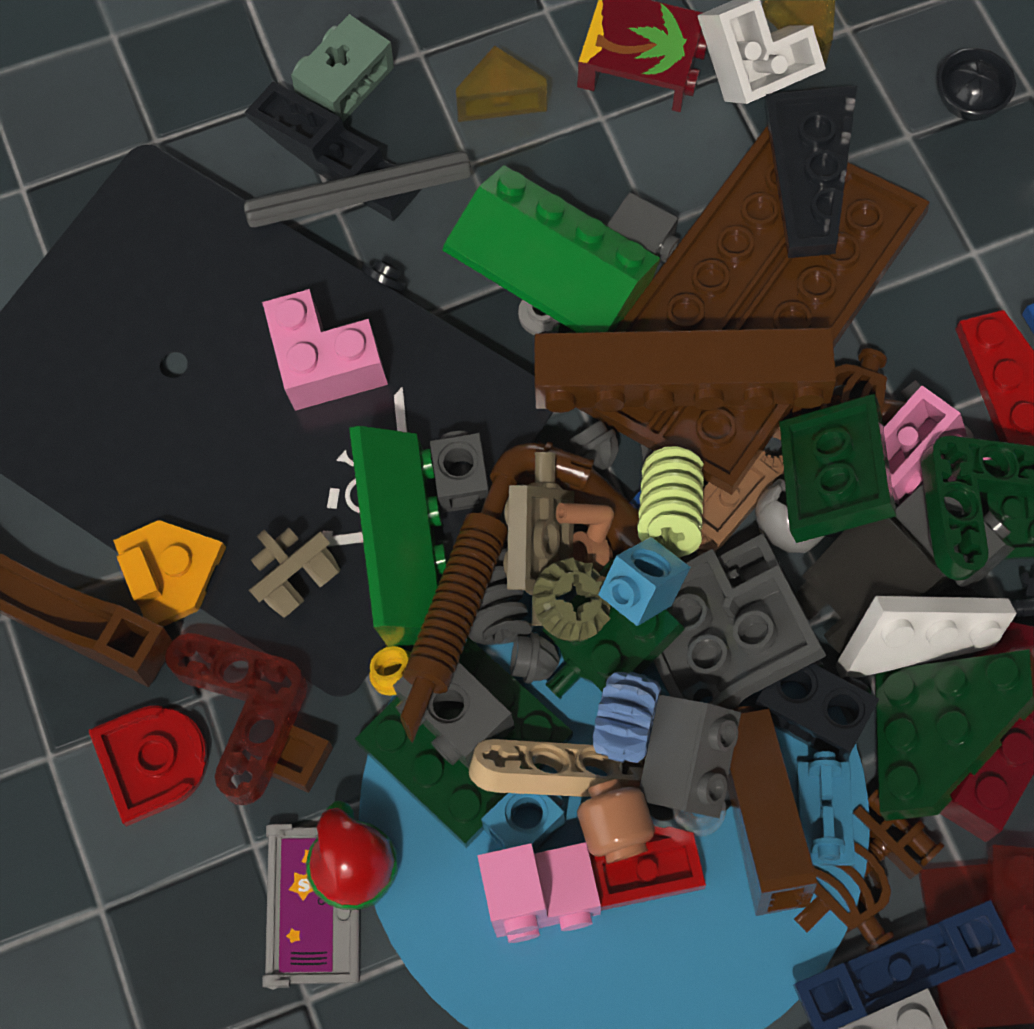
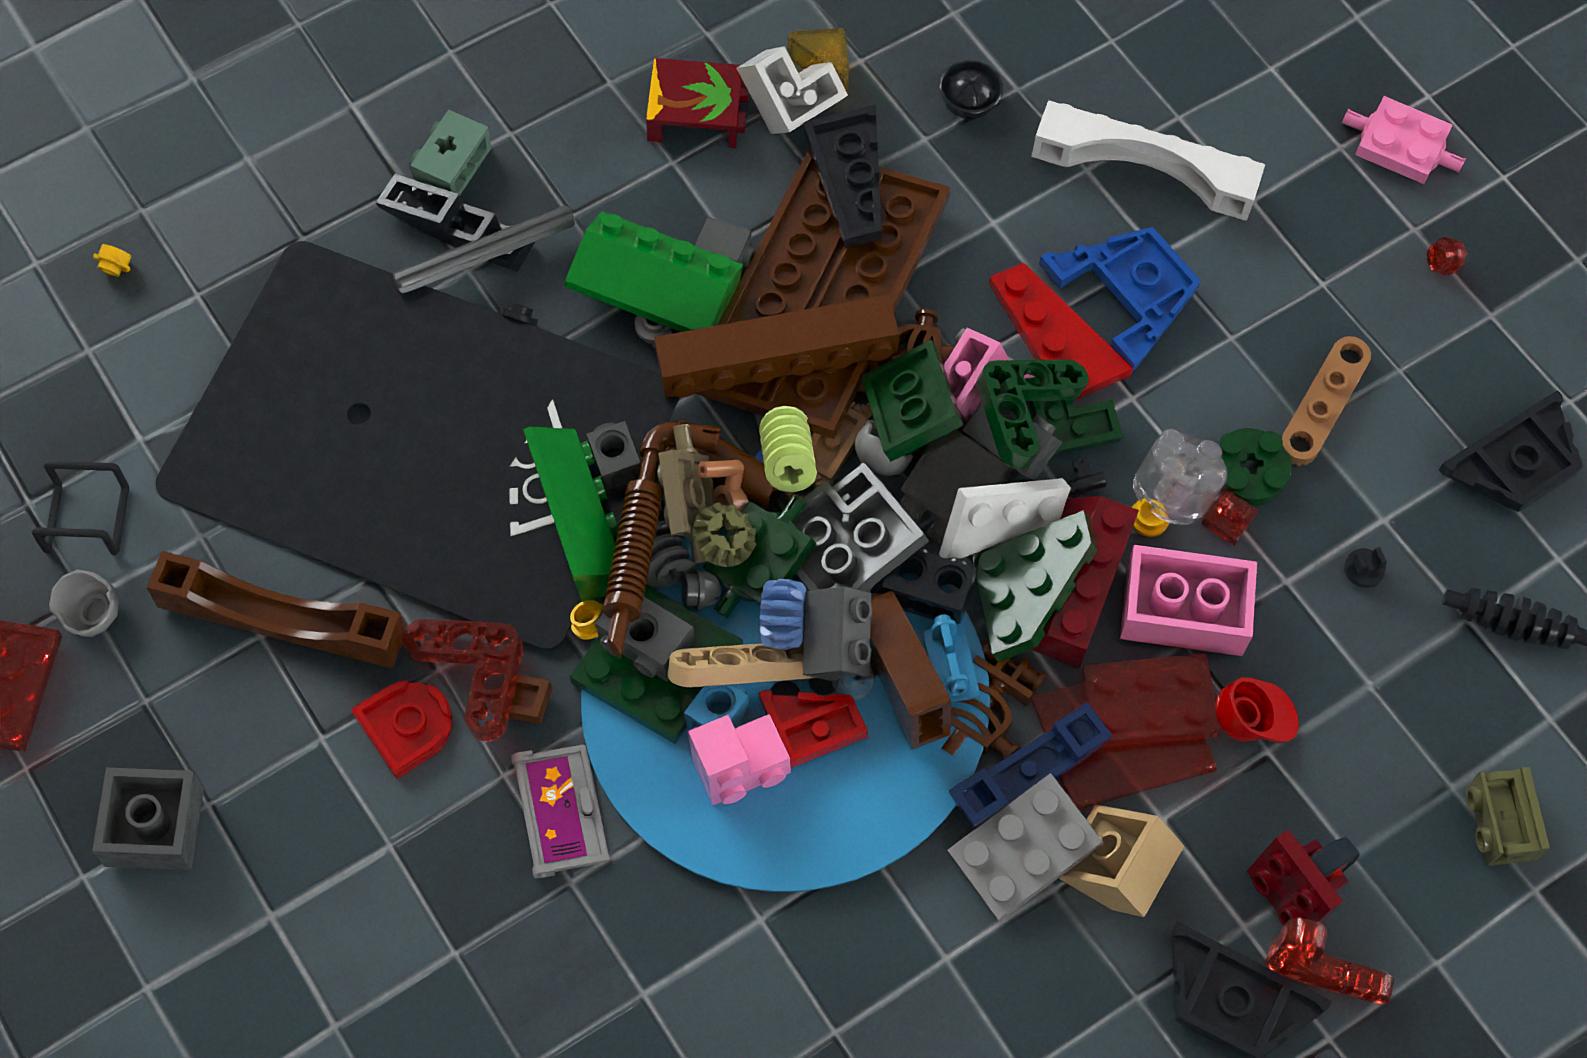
camera: 15 degrees left, 5 degrees down
light orange plate [113,520,226,627] -> none
dark tan hips [249,528,341,618] -> none
bright pink brick [262,289,388,411] -> none
red piece [306,801,398,910] -> none
clear yellow slope [456,46,547,122] -> none
dark grey plate [569,420,619,470] -> none
nougat head [577,779,655,864] -> none
dark azure brick [598,537,691,626] -> none

